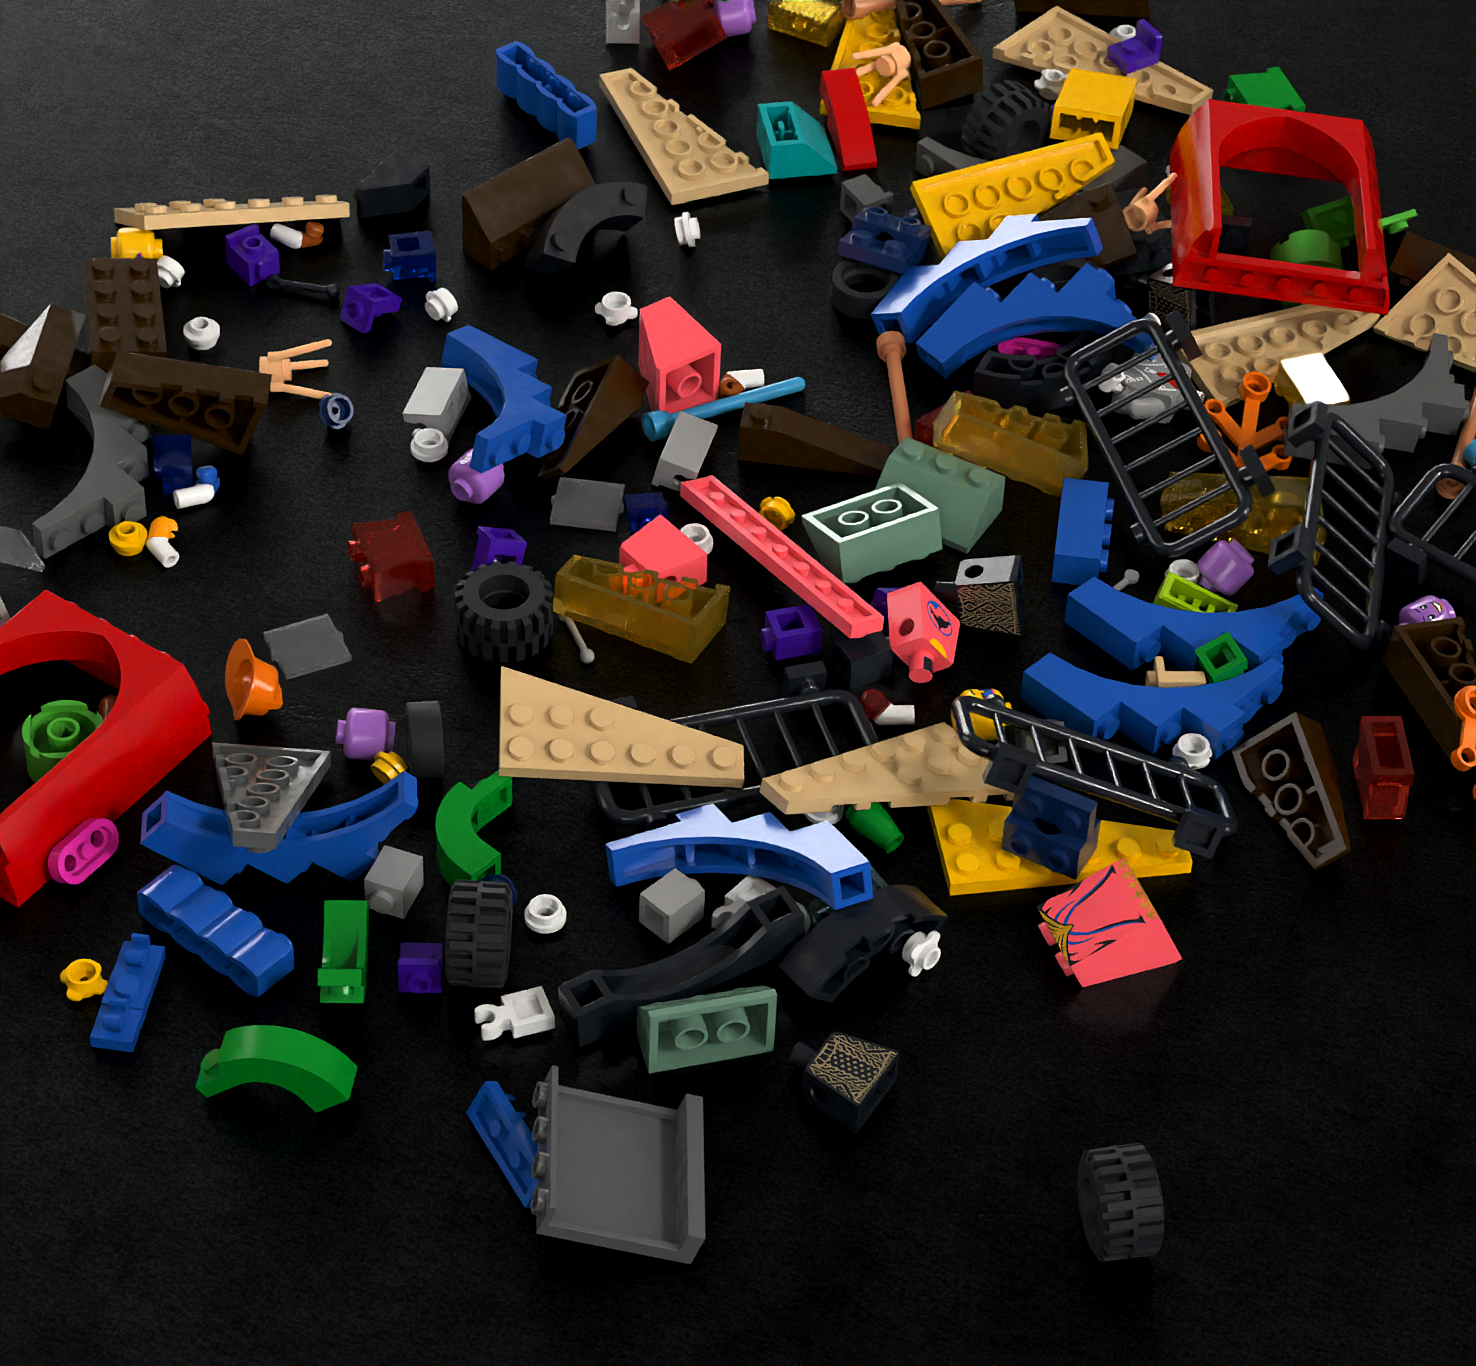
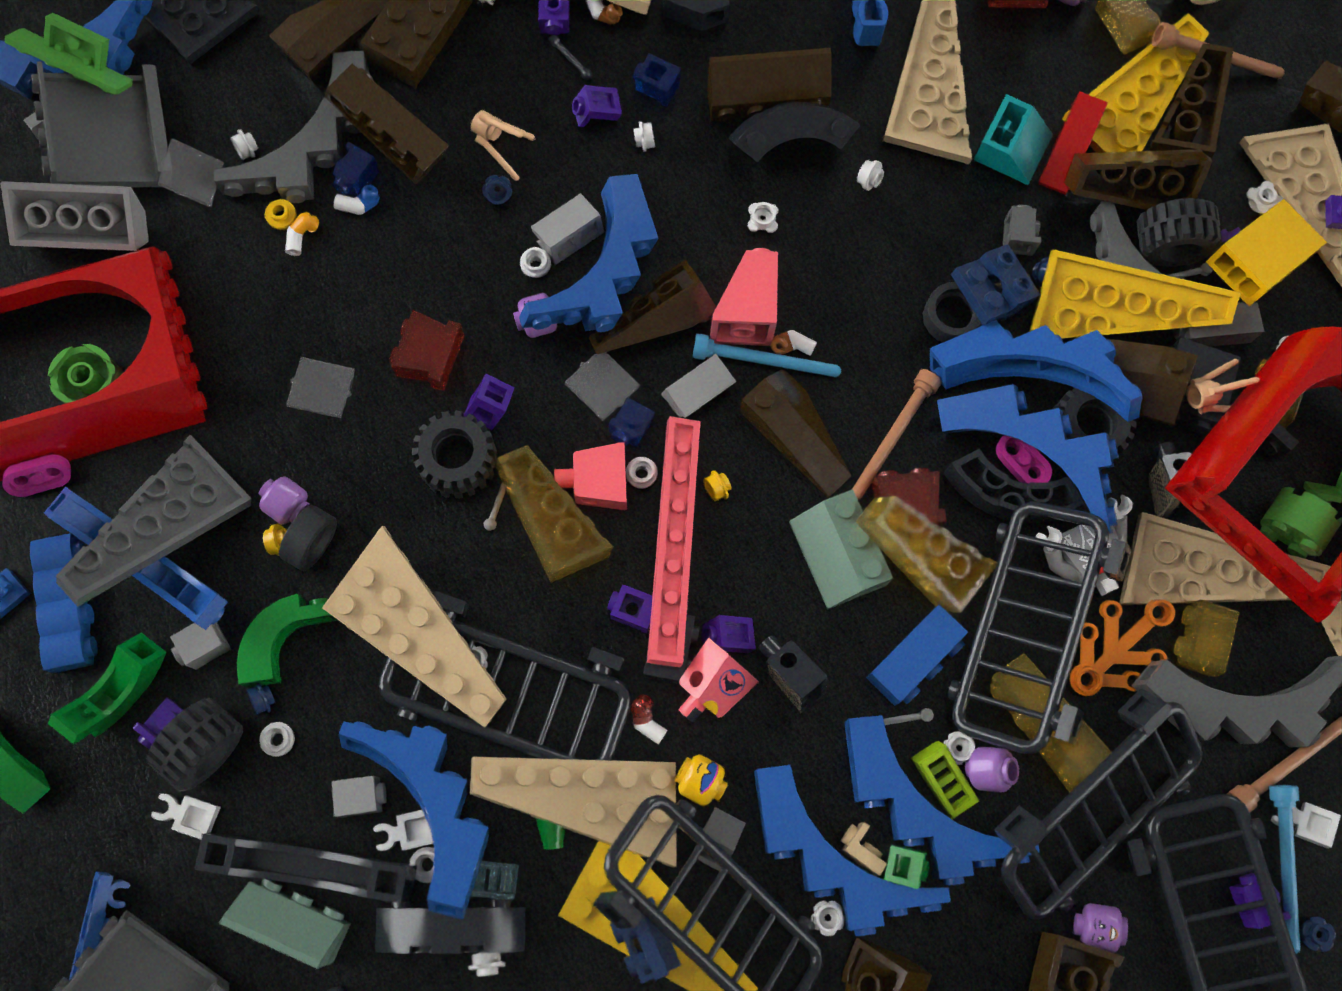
camera: 35 degrees right, 30 degrees up
white plate [183,317,220,350] -> none
orange piece [225,638,283,721] -> none
sand green slope [802,482,943,584] -> none
light nougat plant [851,42,911,107] -> none
none -> white plate [231,130,258,160]
none -> dark brown wedge [1064,149,1213,210]

